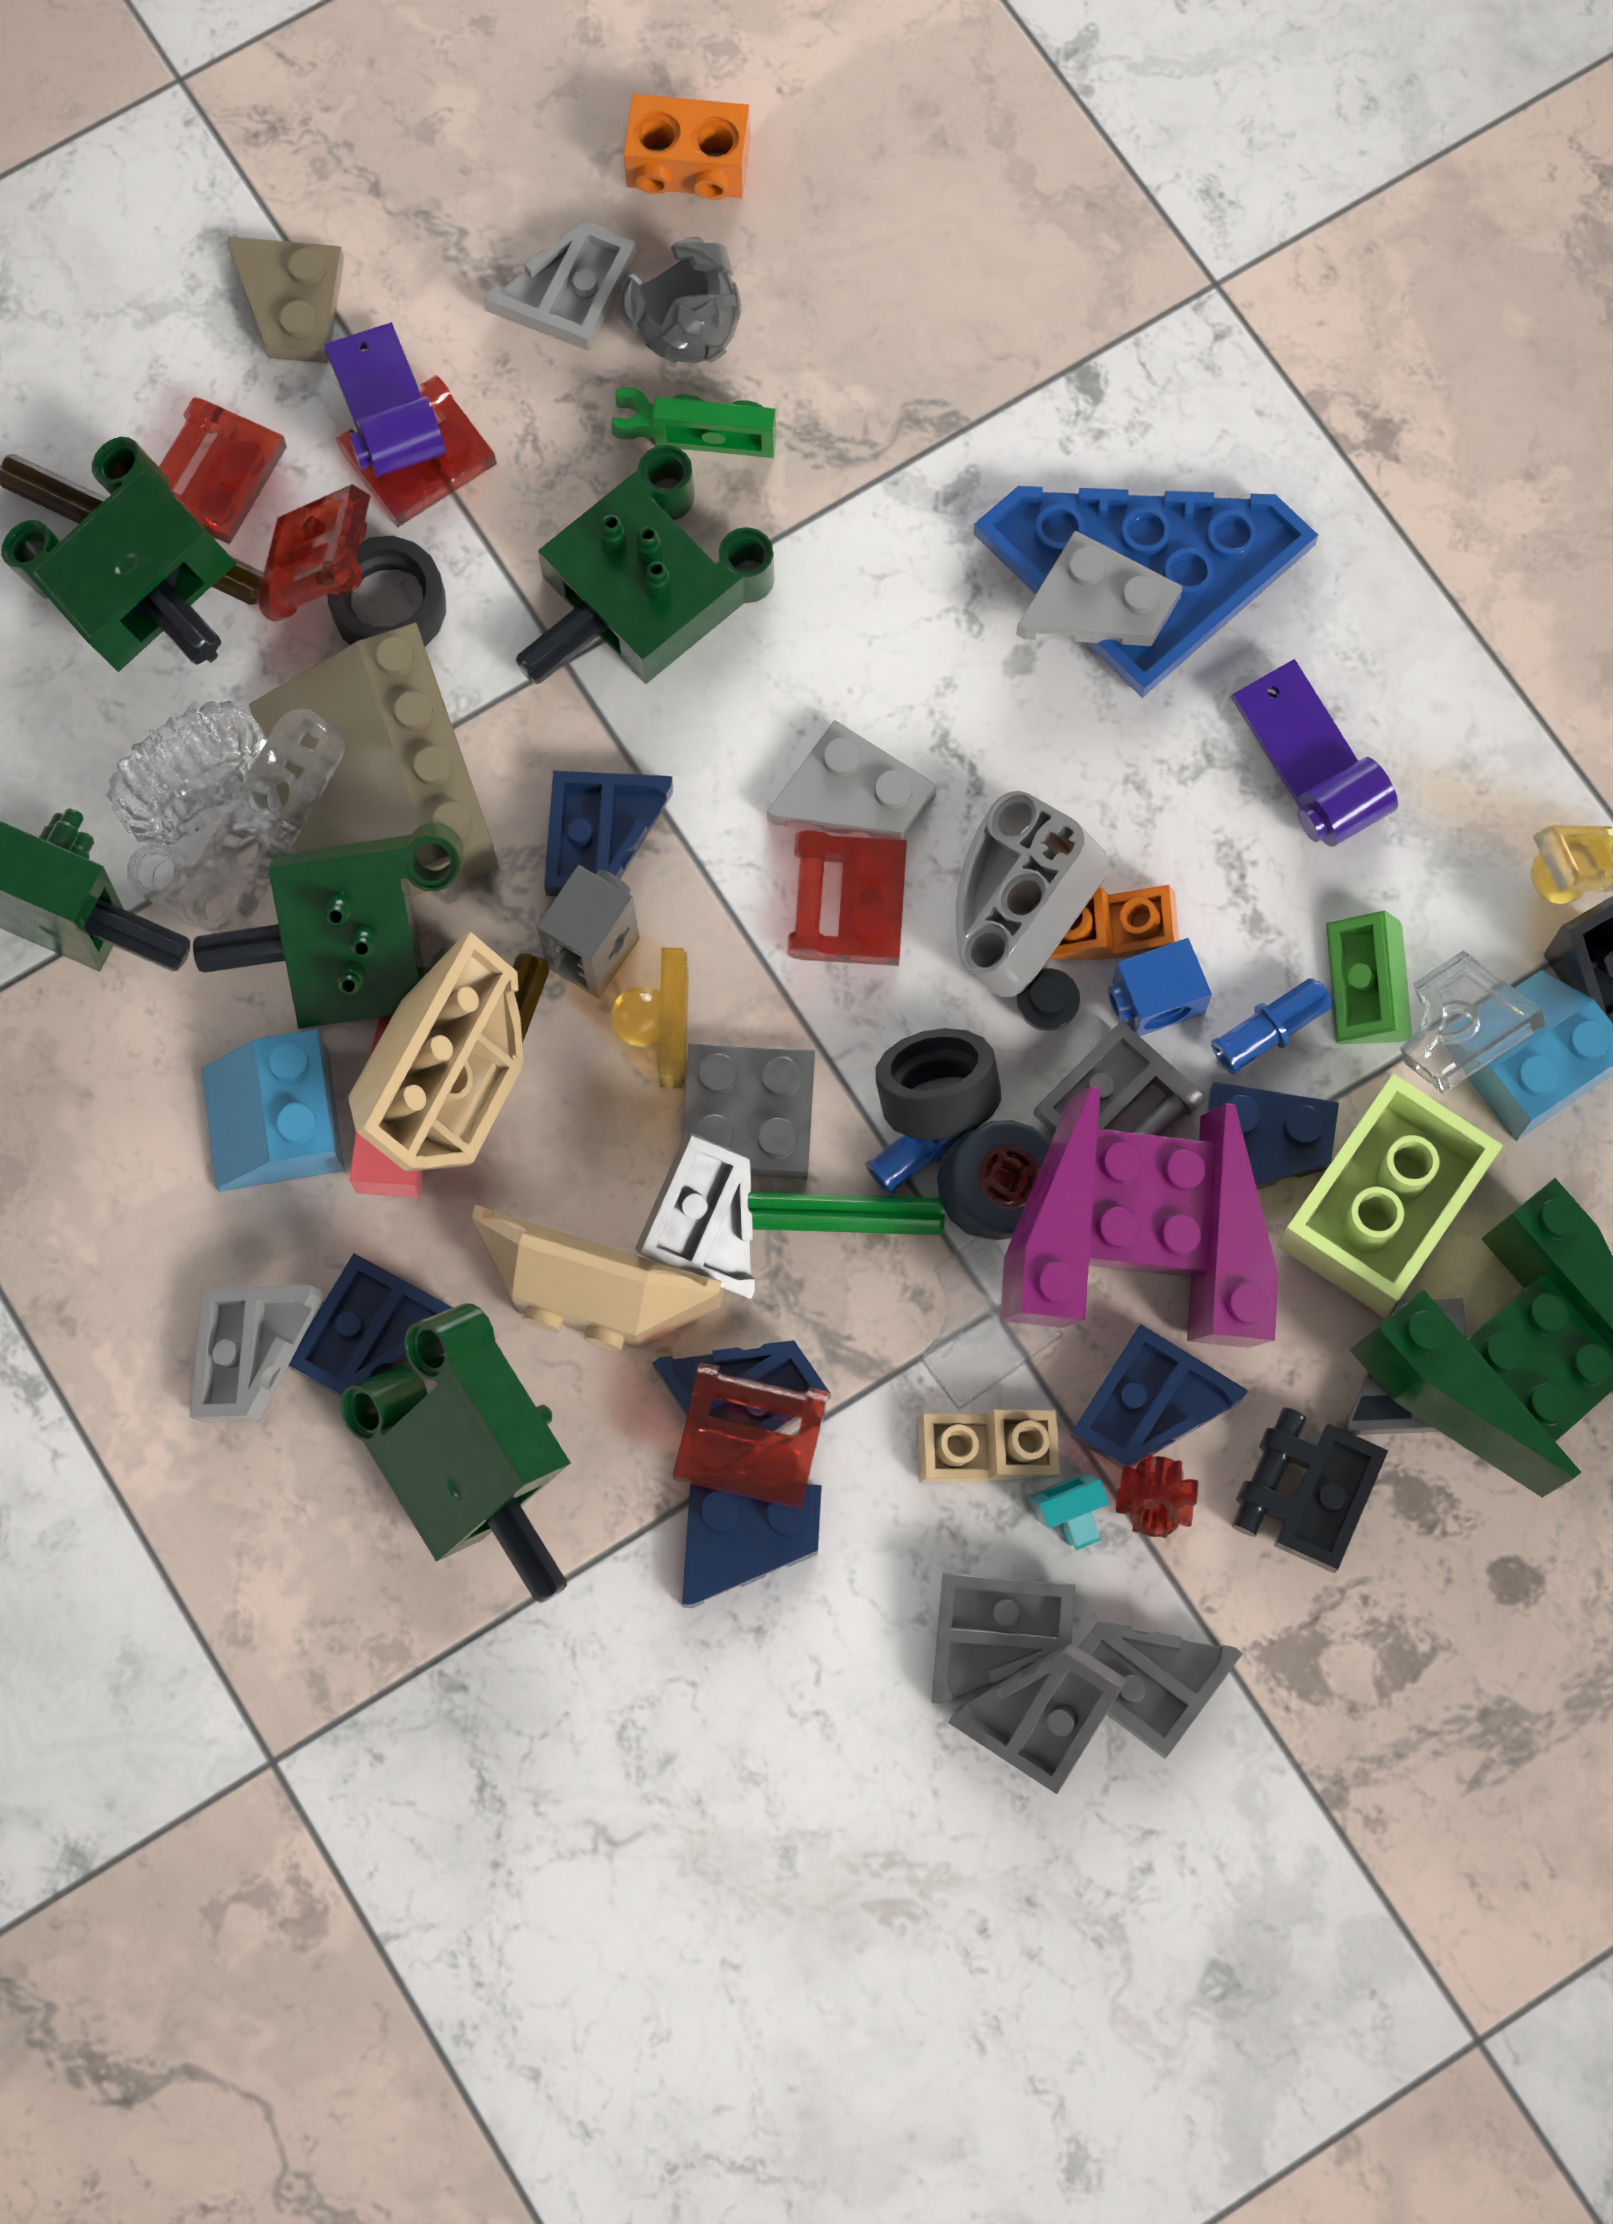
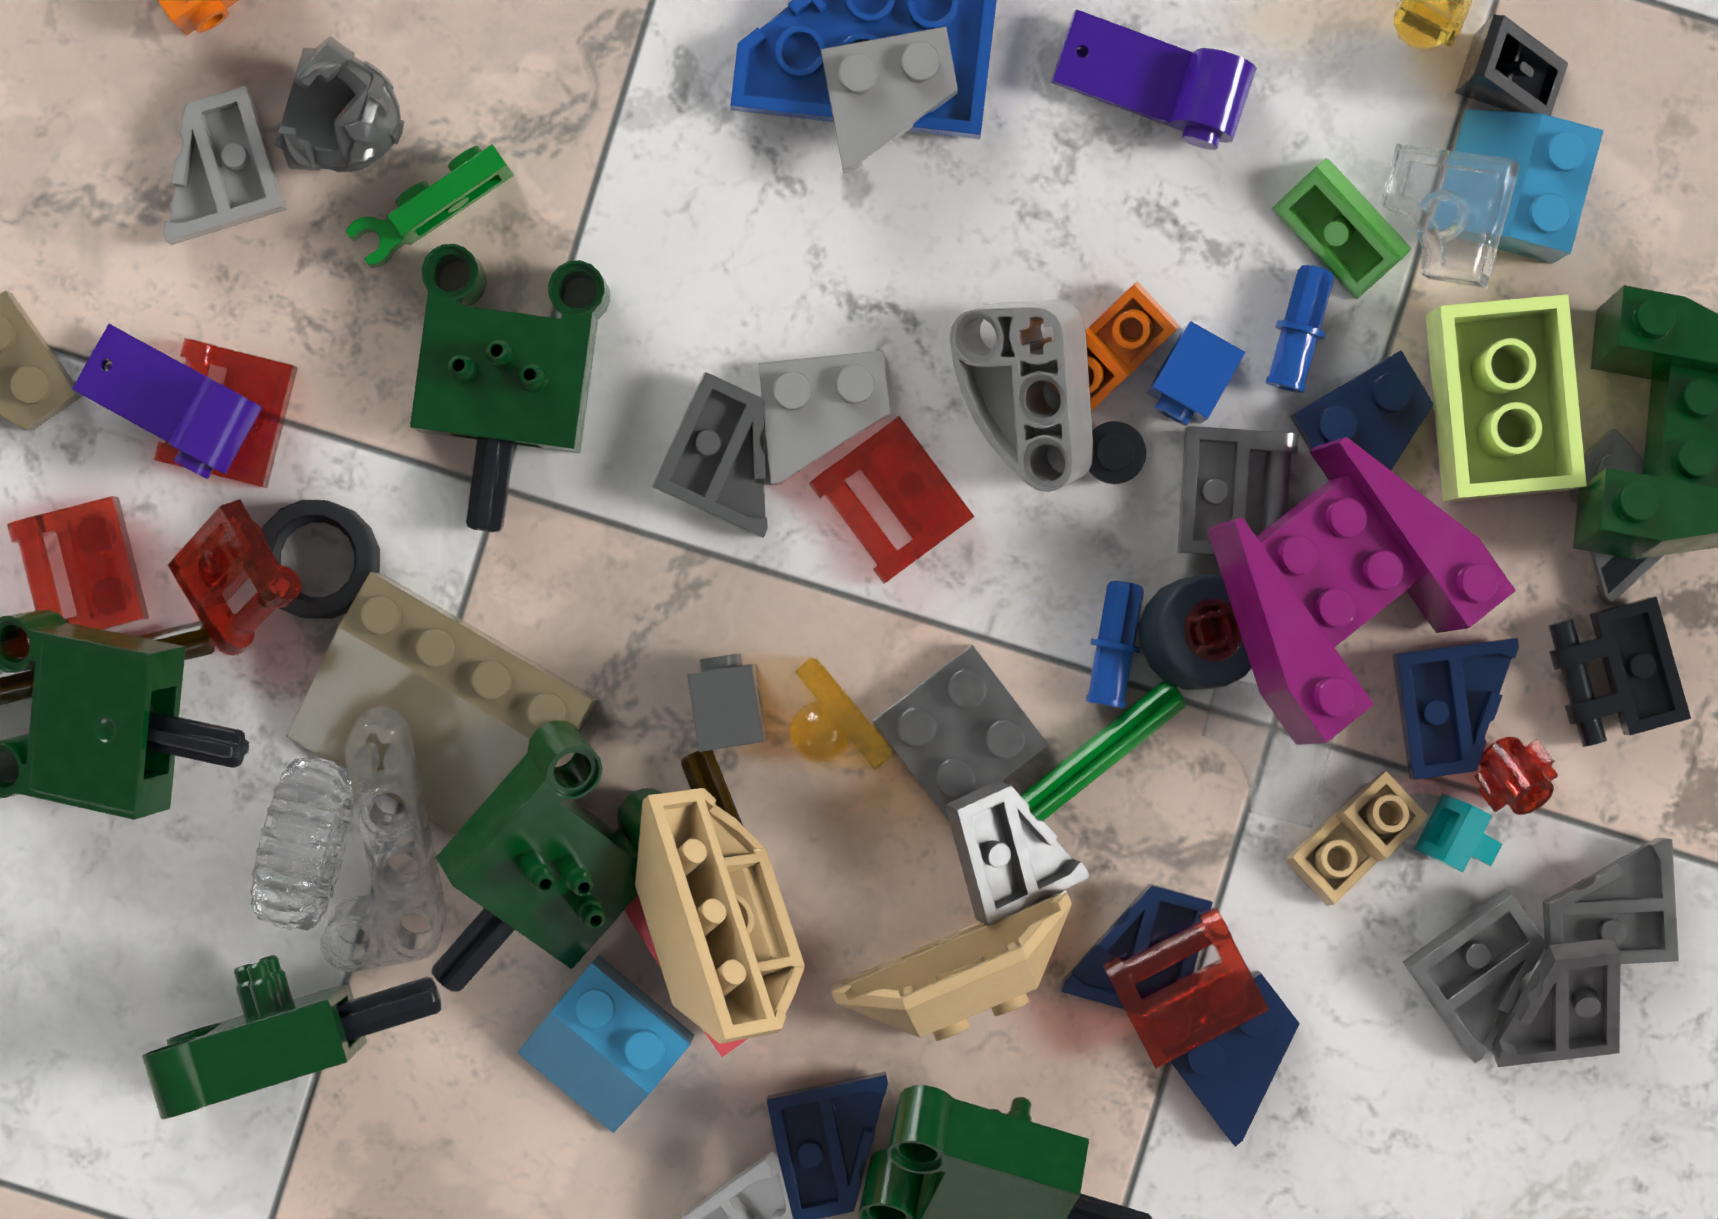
camera: 40 degrees left, 15 degrees up
dark blue wing [544,770,674,896] -> none
black tyre [876,1028,1001,1140] -> none
none -> dark grey wing [652,372,768,538]

